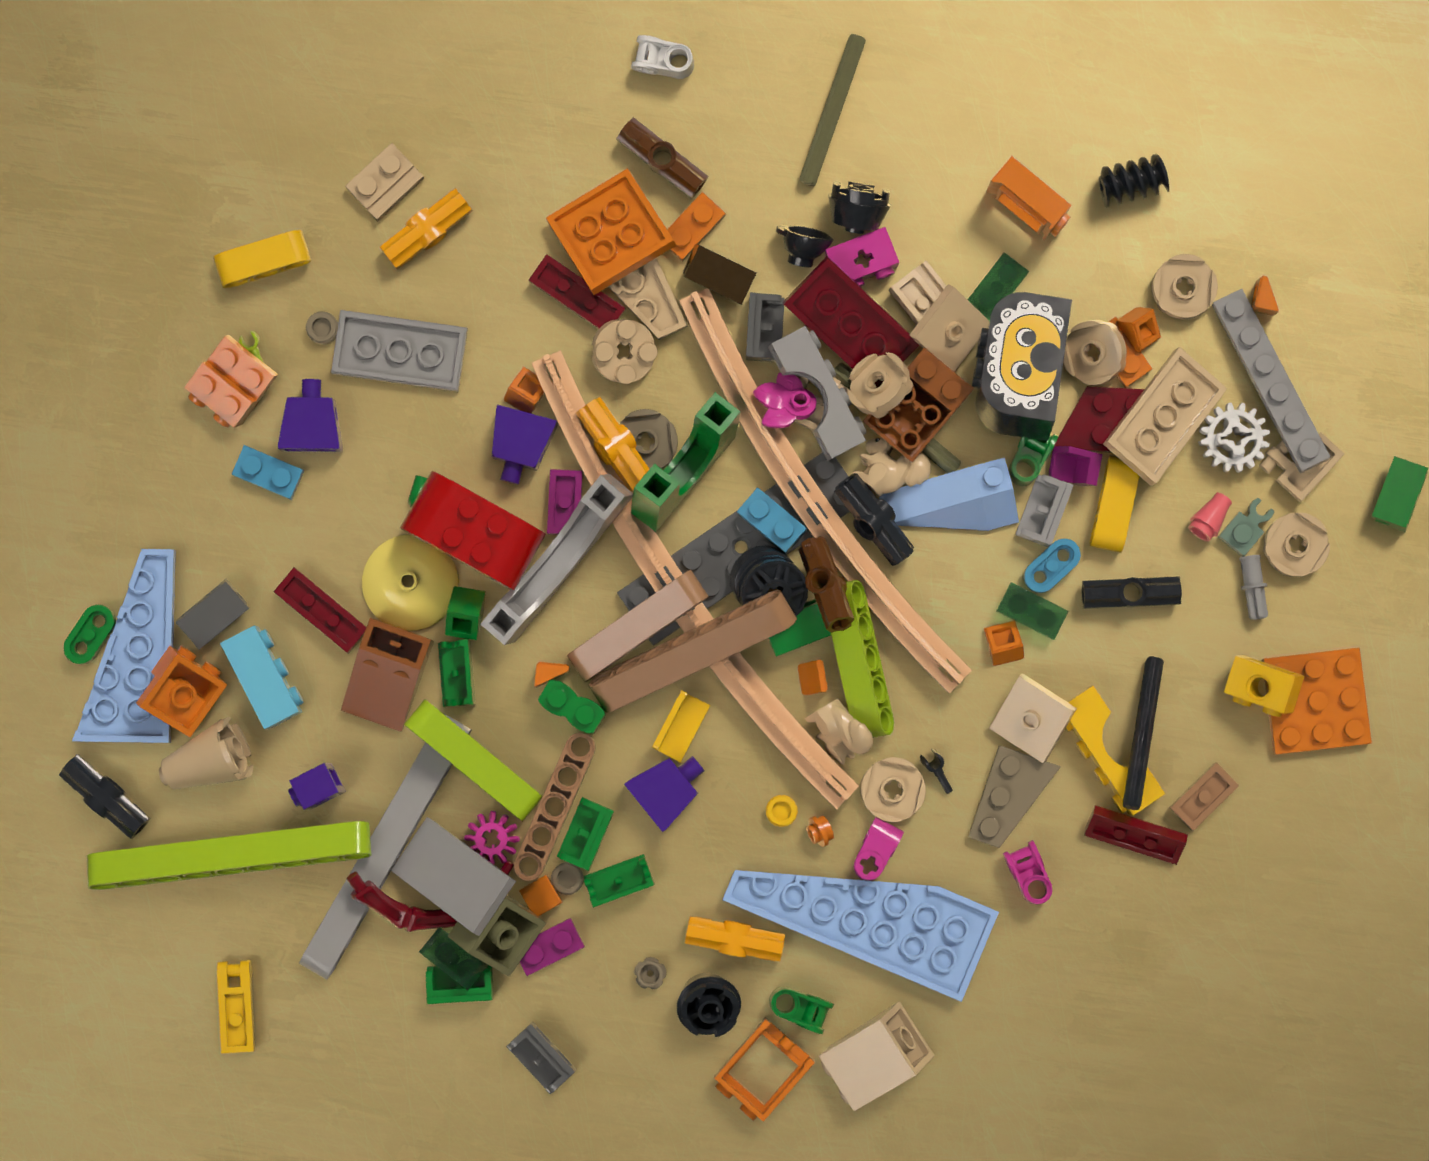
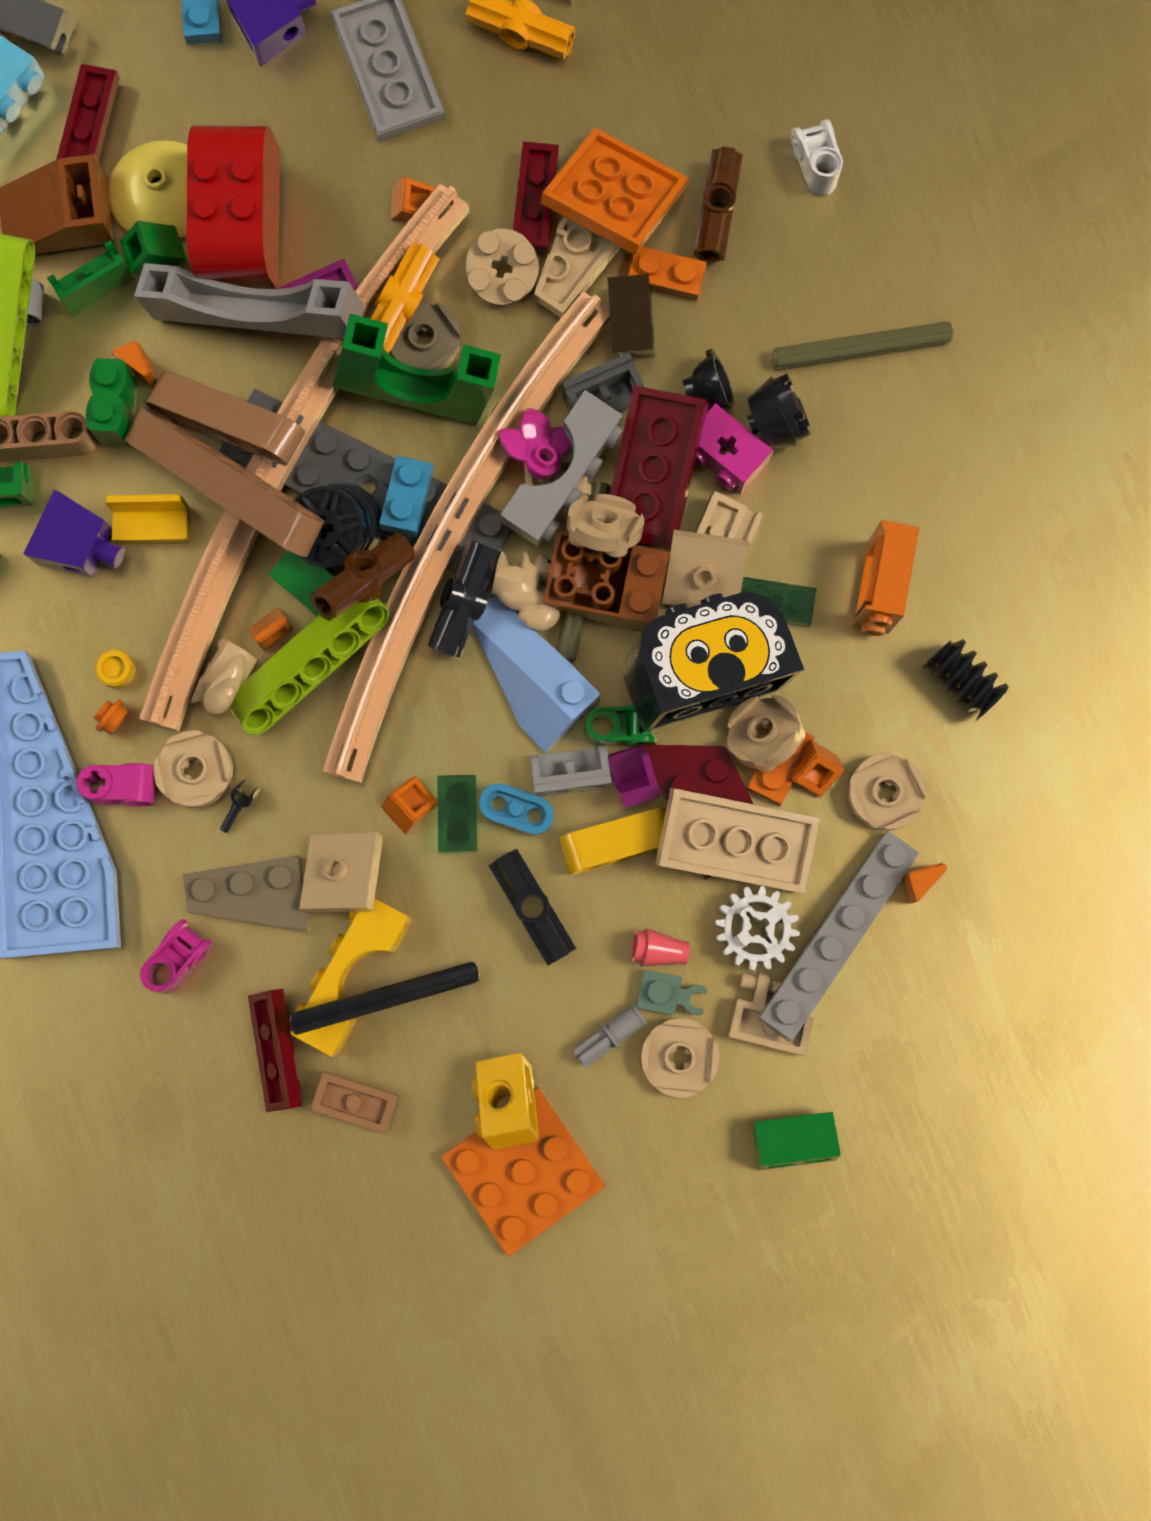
camera: 60 degrees right, 5 degrees down
dark purple torso [492,405,558,485] -> none

